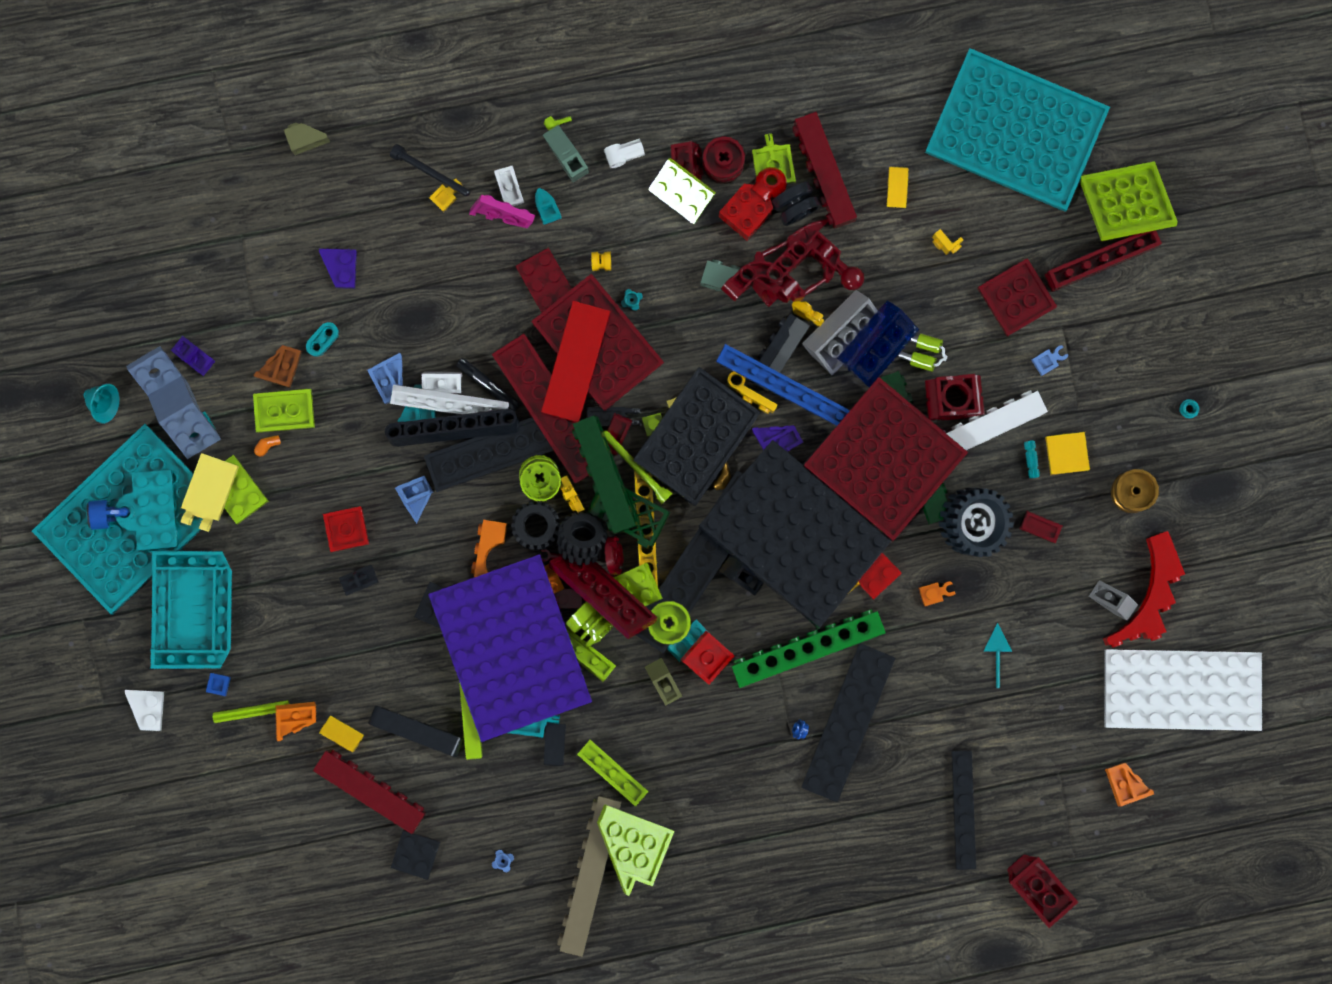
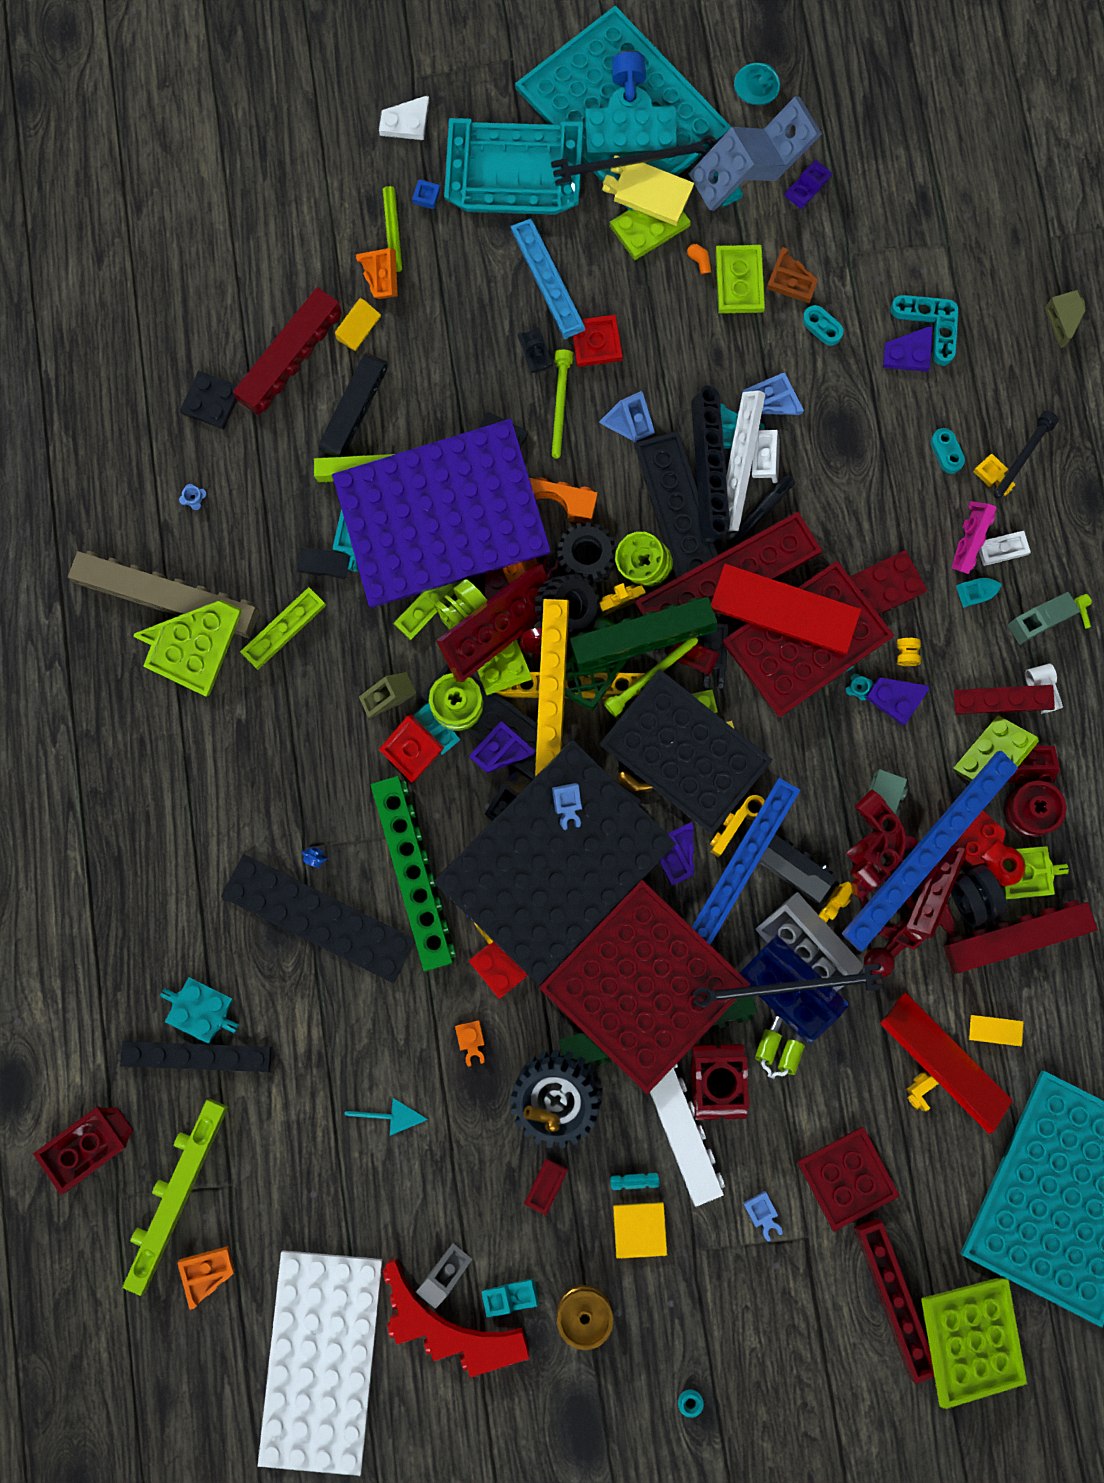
camera: 95 degrees right, 5 degrees down
none -> lime piece [122,1099,228,1296]
none -> teal plate [160,978,239,1044]
none -> dark purple wing [469,721,536,774]
none -> teal slope [481,1278,540,1317]
none -> dark azure tile [511,218,585,339]
none -> pearl gold arm [523,1106,561,1132]
none -> yellow plate [535,599,569,776]
none -> black hinge [551,135,717,186]
none -> lime piece [552,350,573,459]
none -> medium blue plate [552,783,582,830]
none -> black hinge [692,964,884,1007]
none -> blue plate [842,751,1018,951]
none -> dark purple wing [864,678,930,725]
none -> red tile [880,992,1013,1134]
none -> teal beam [890,295,958,366]
none -> dark red plate [906,846,967,938]
none -> teal plate [930,428,965,474]
none -> dark red plate [954,685,1055,715]

